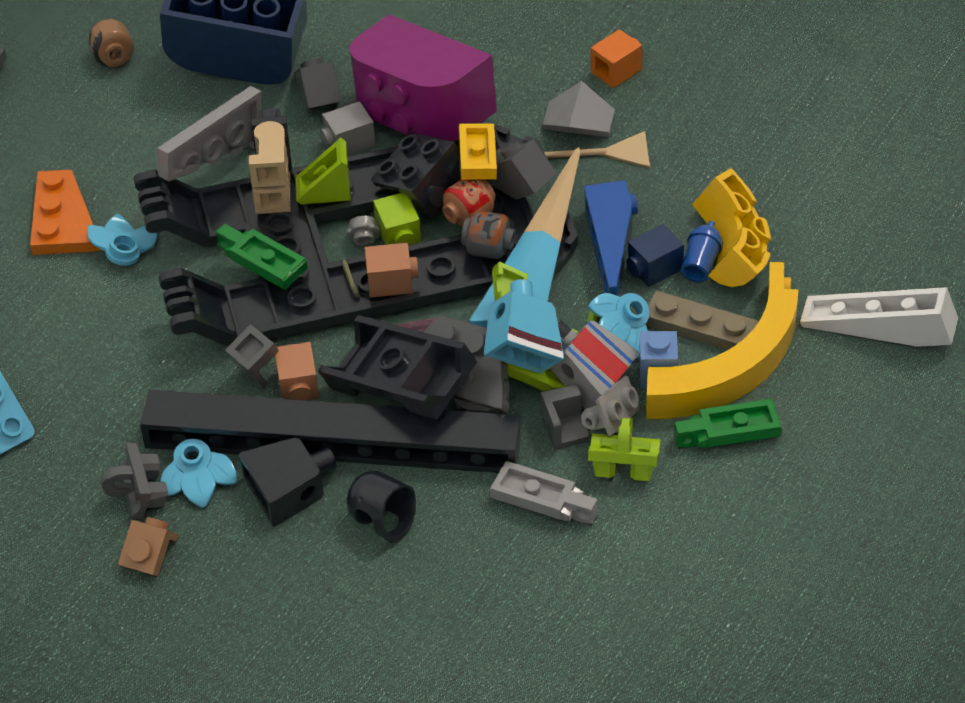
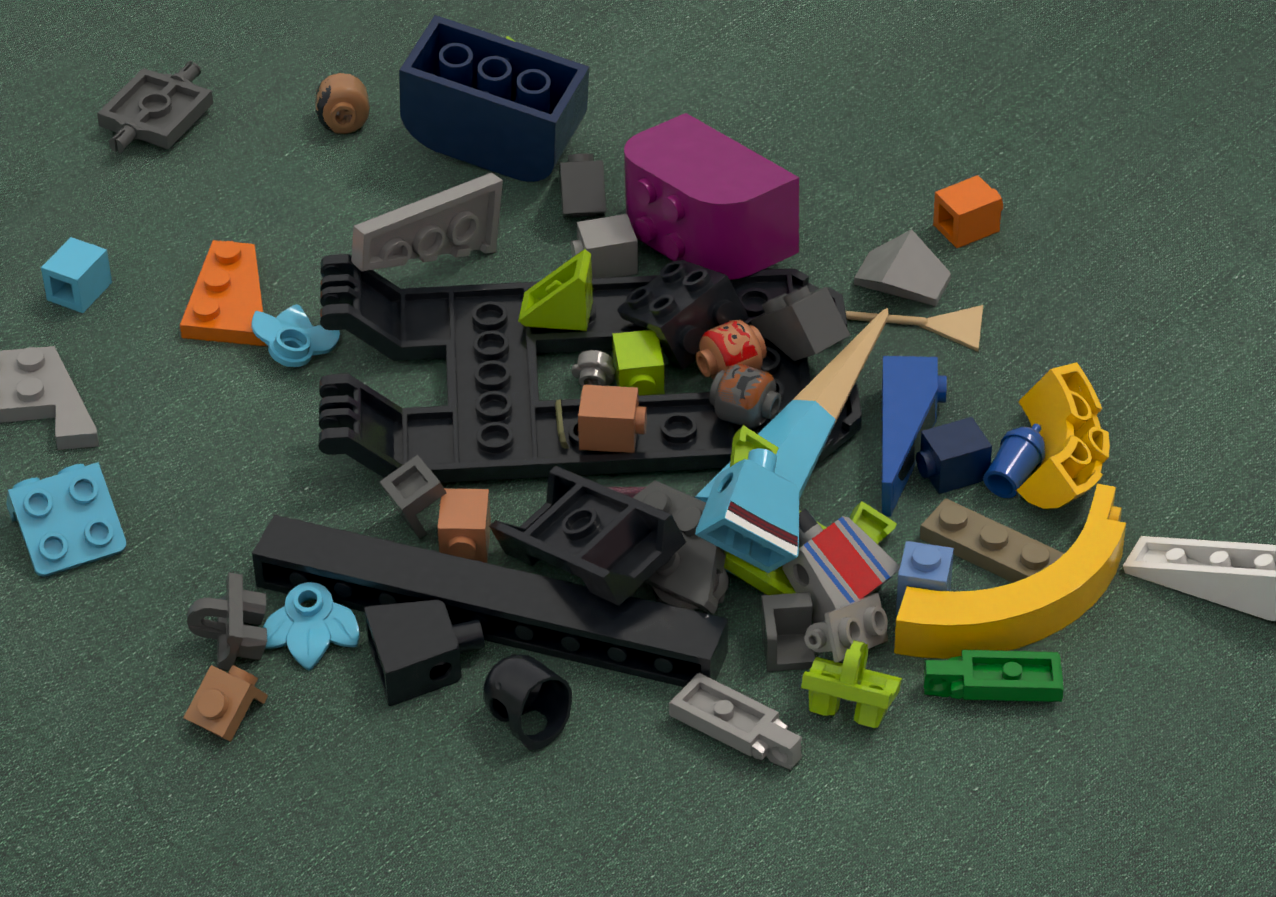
camera: 10 degrees right, 5 degrees down
green hinge [216,224,308,290] -> none
tan hips [249,109,292,214] -> none
yellow plate [459,124,497,180] -> none
medium azure plate [588,293,650,358] -> none

